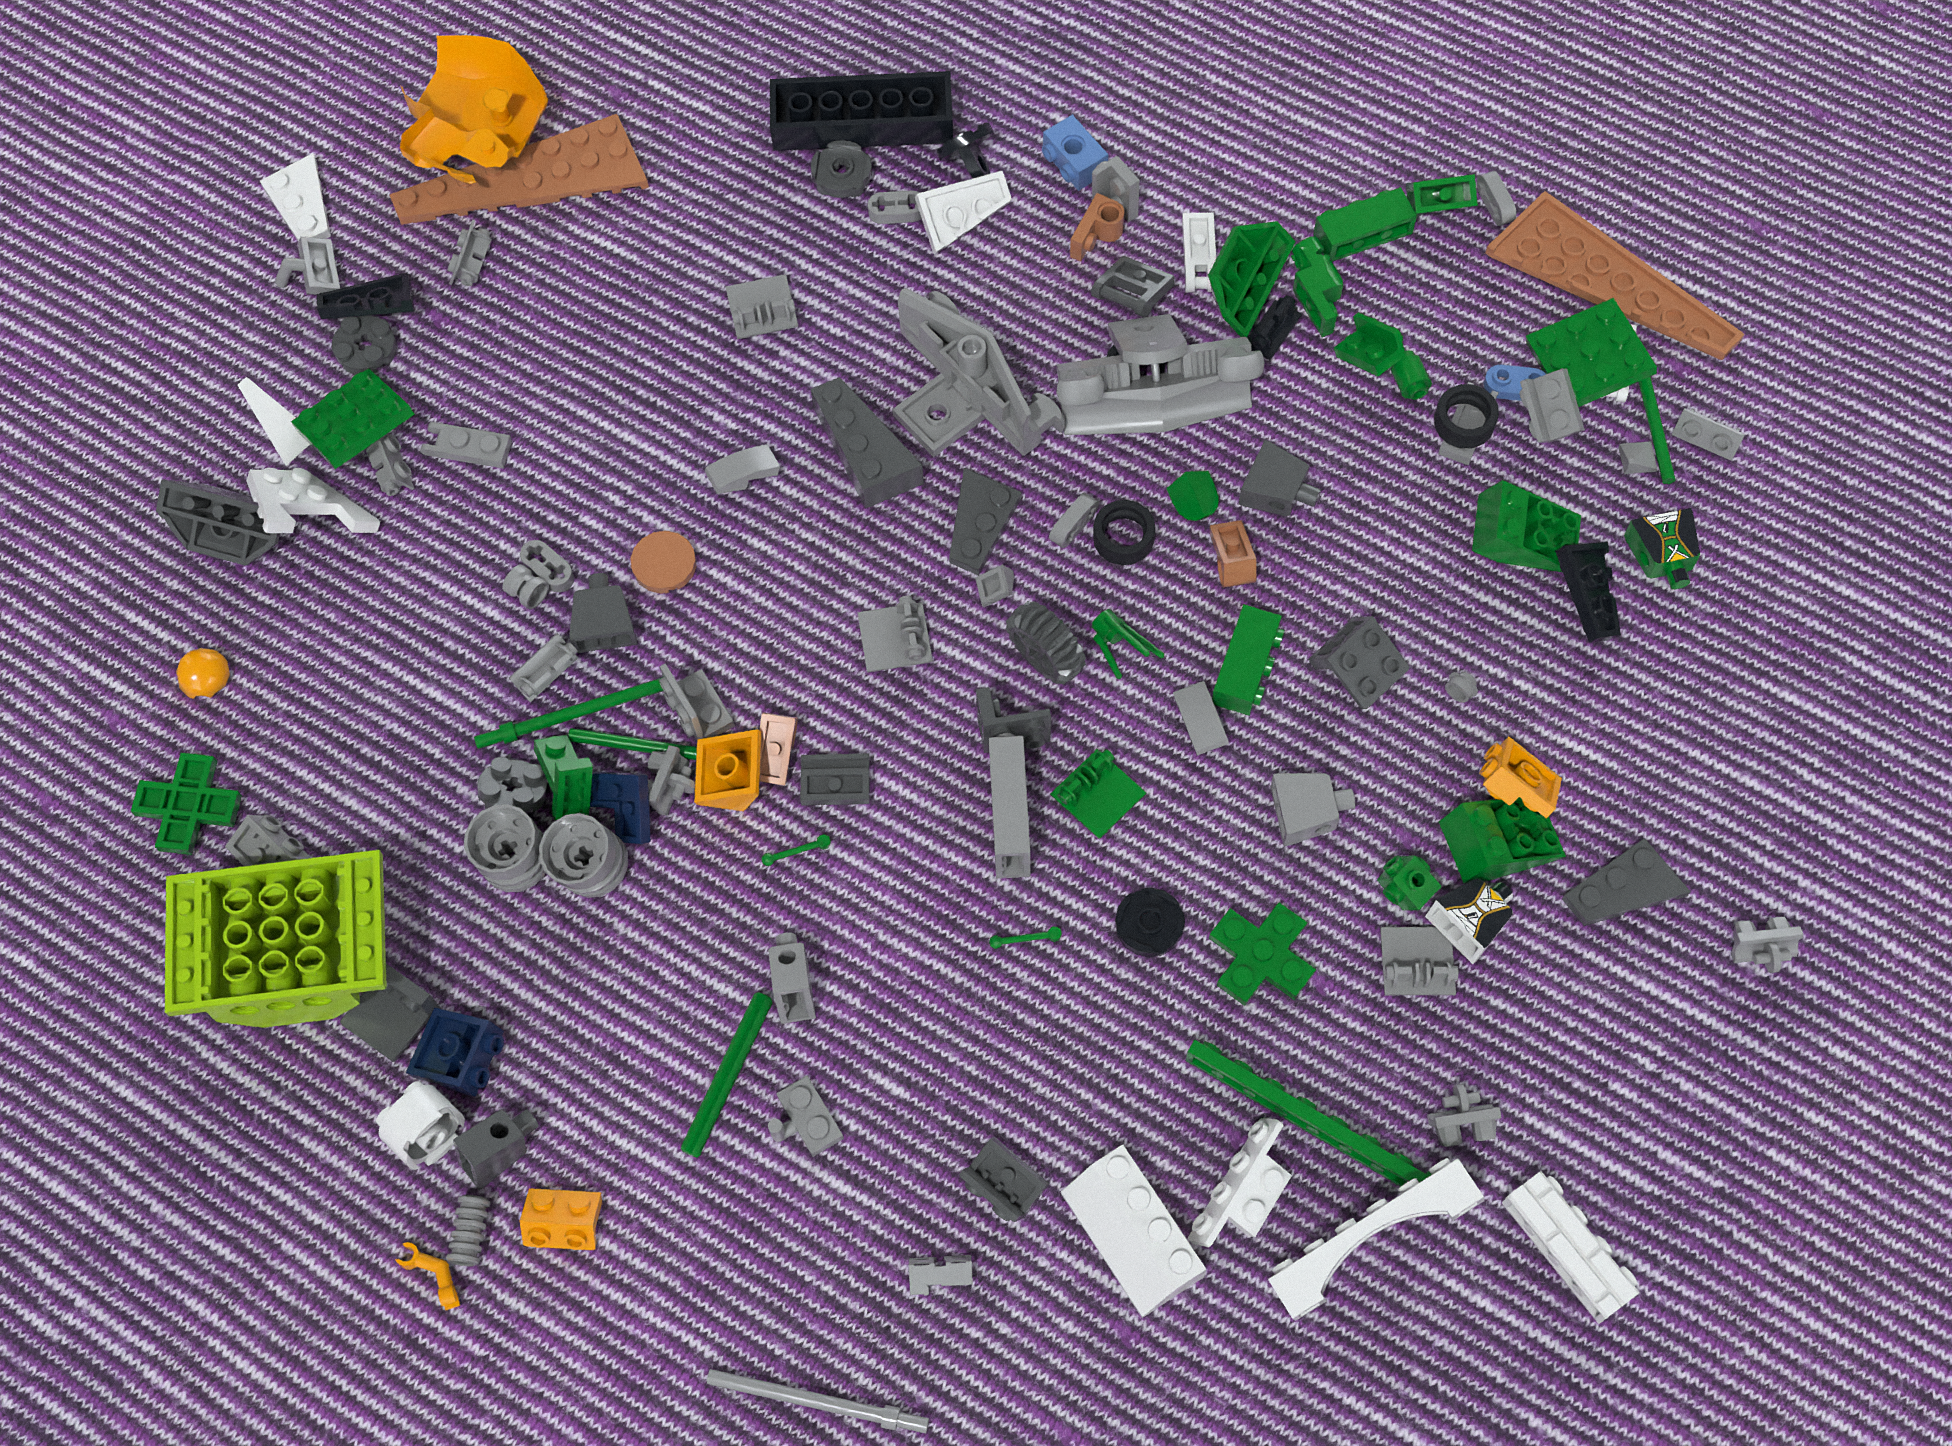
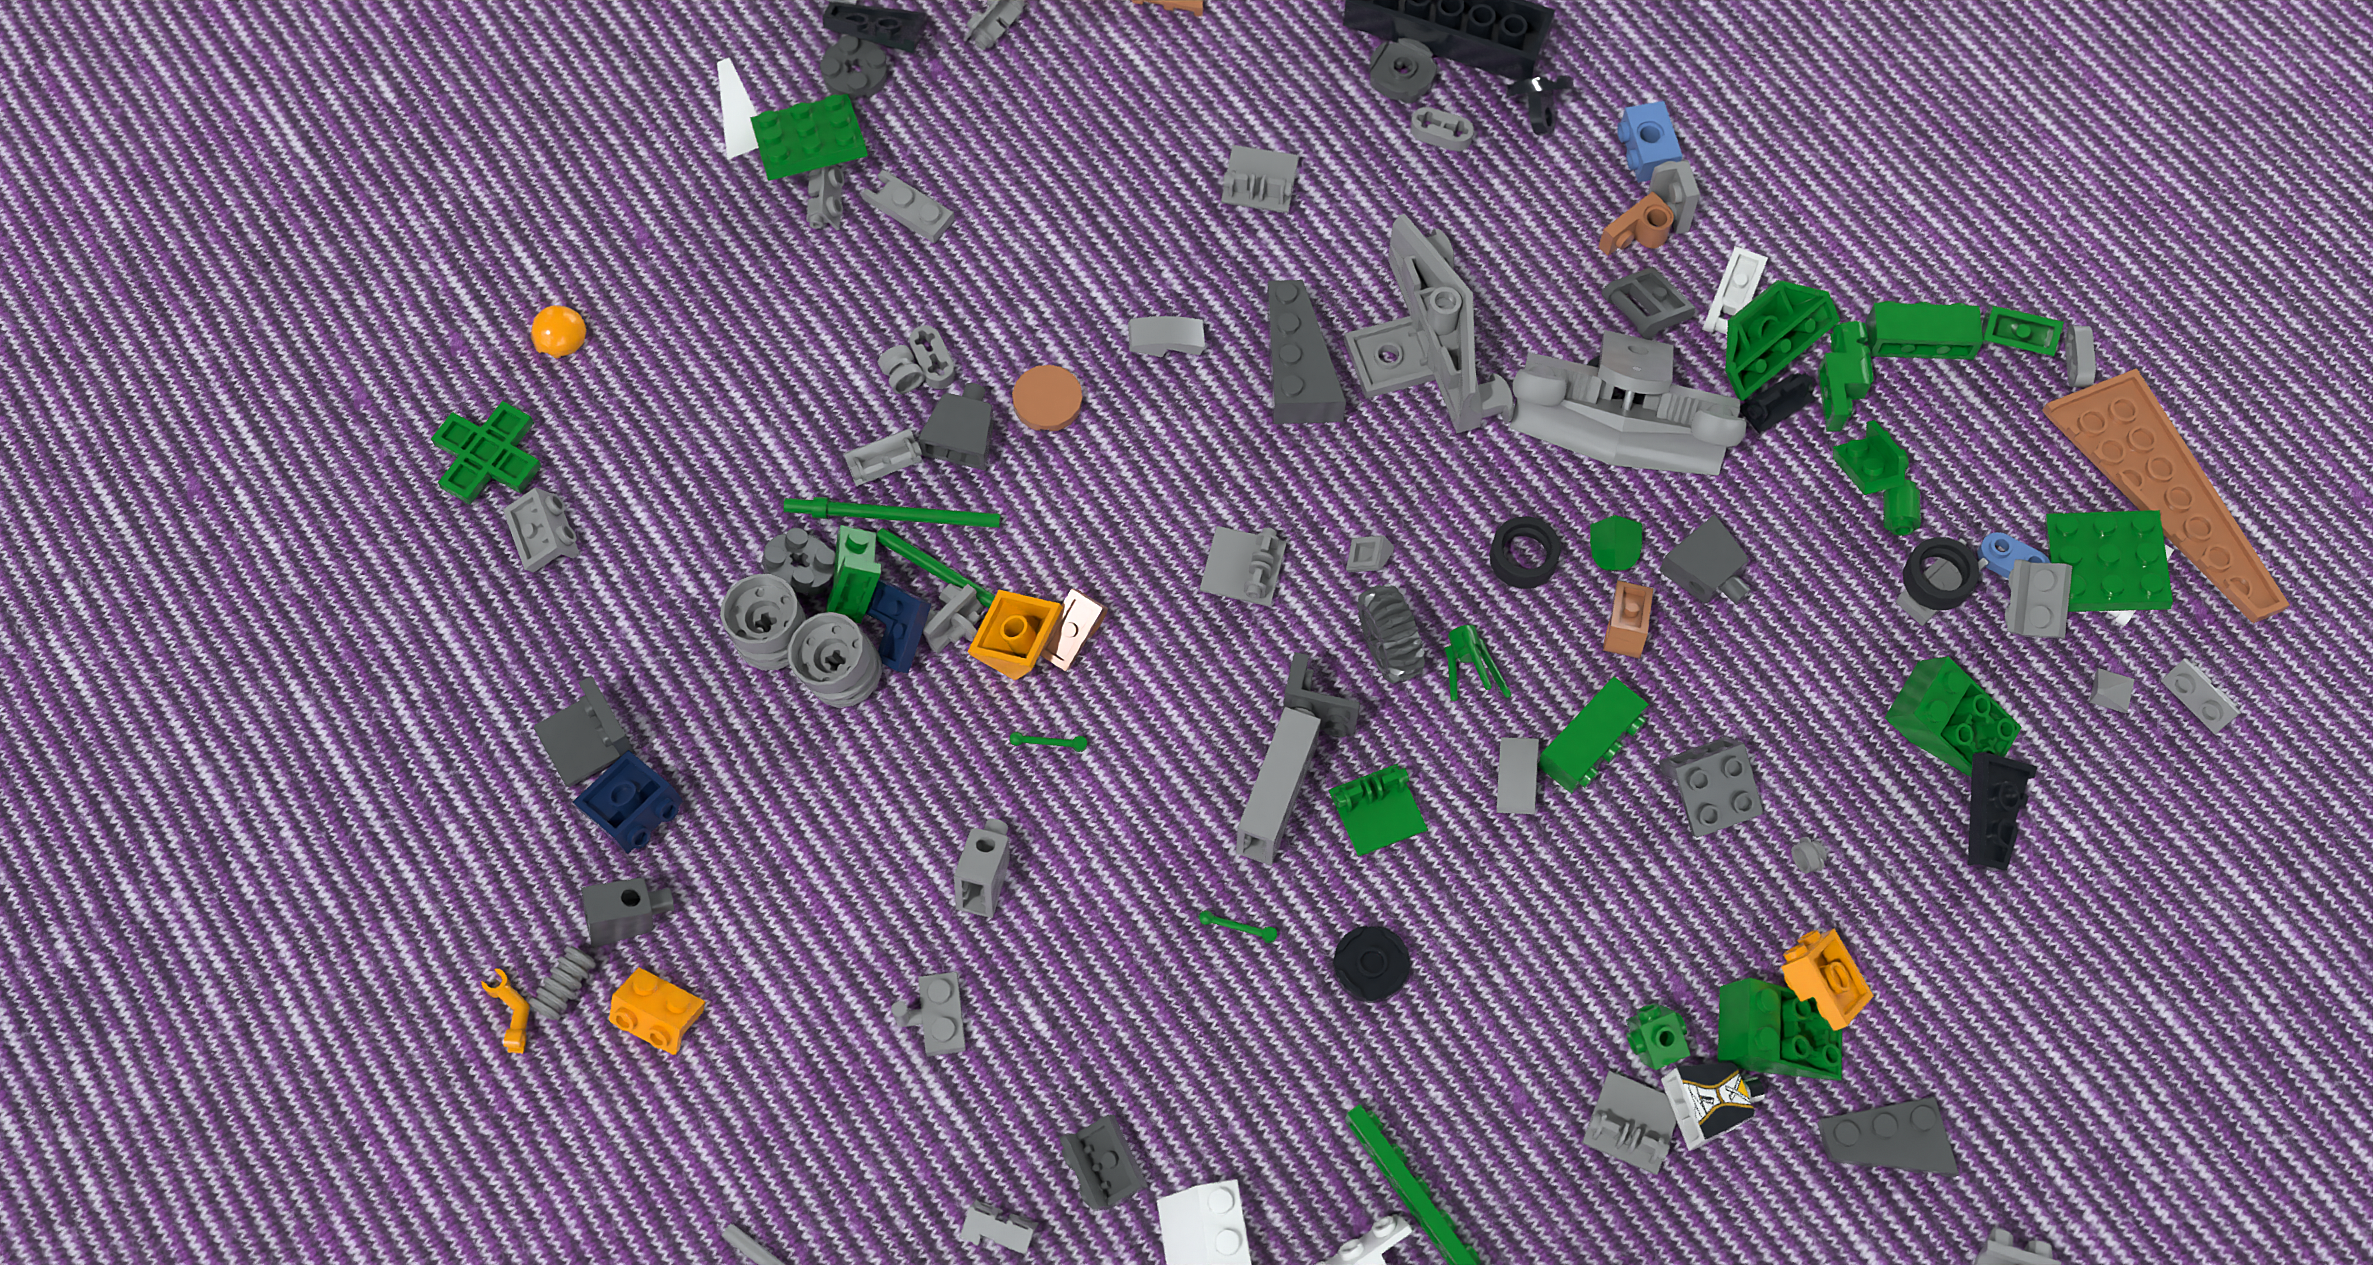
camera: 20 degrees right, 0 degrees up
dark grey wedge [156,479,280,566] -> none
lime wedge [165,850,387,1028] -> none
white wing [246,468,380,533] -> none
white brick [376,1081,465,1170] -> none
light grey bracket [658,663,735,740] -> none
green axle [681,992,772,1158] -> none
dark grey plate [800,753,870,806] -> none
white wing [915,171,1012,255] -> none
dark grey wing [949,468,1022,576] -> none
light grey beam [1049,492,1099,548] -> none
green plate [1209,902,1316,1006] -> none
light grey torso [1270,773,1355,846] -> none
torso [1624,508,1700,590] -> none
green bar [1639,376,1676,484] -> none

